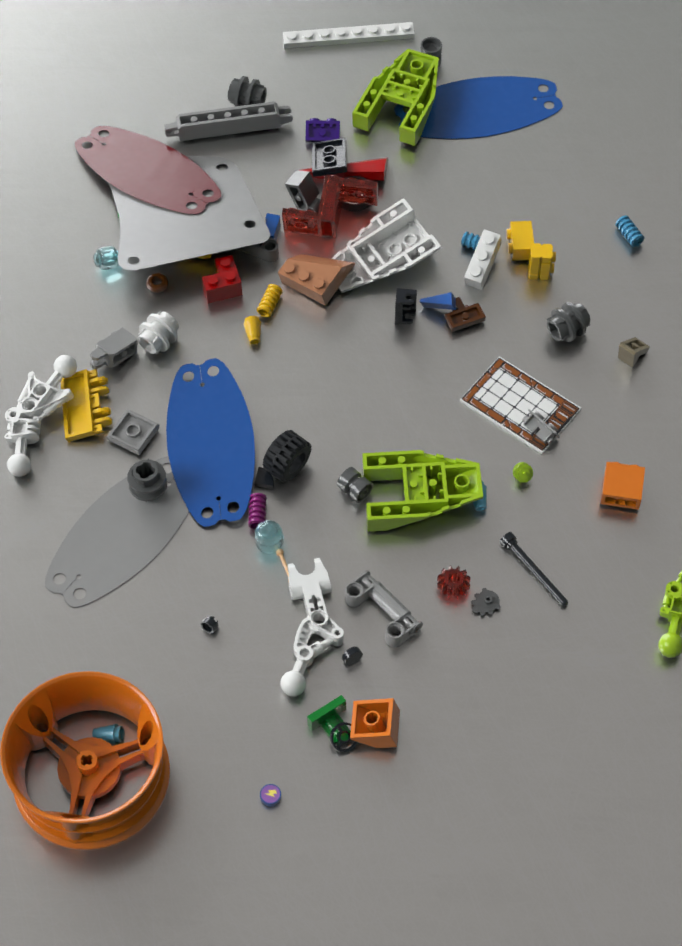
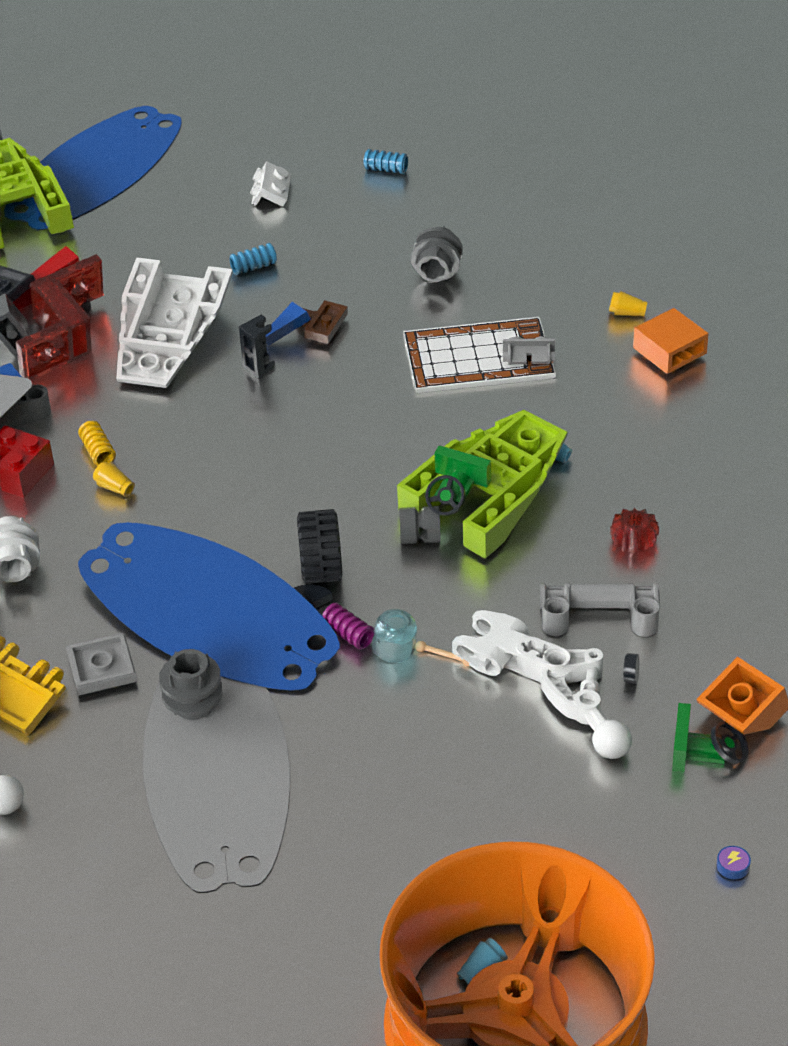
camera: 45 degrees left, 15 degrees down
black hinge [200,616,218,634] -> none
nougat wedge [278,254,355,306] -> none
white brick [464,229,502,290] -> none
dark grey piece [471,588,501,616] -> none
black piece [500,532,568,606] -> none
yellow brick [506,221,534,261] -> none
lime wheel [513,462,533,483] -> none
yellow brick [528,243,556,280] -> none
dark tan slope [618,337,650,367] -> none
none -> white bracket [250,161,291,207]
none -> green piece [425,445,492,516]
none -> yellow cone [609,291,648,317]

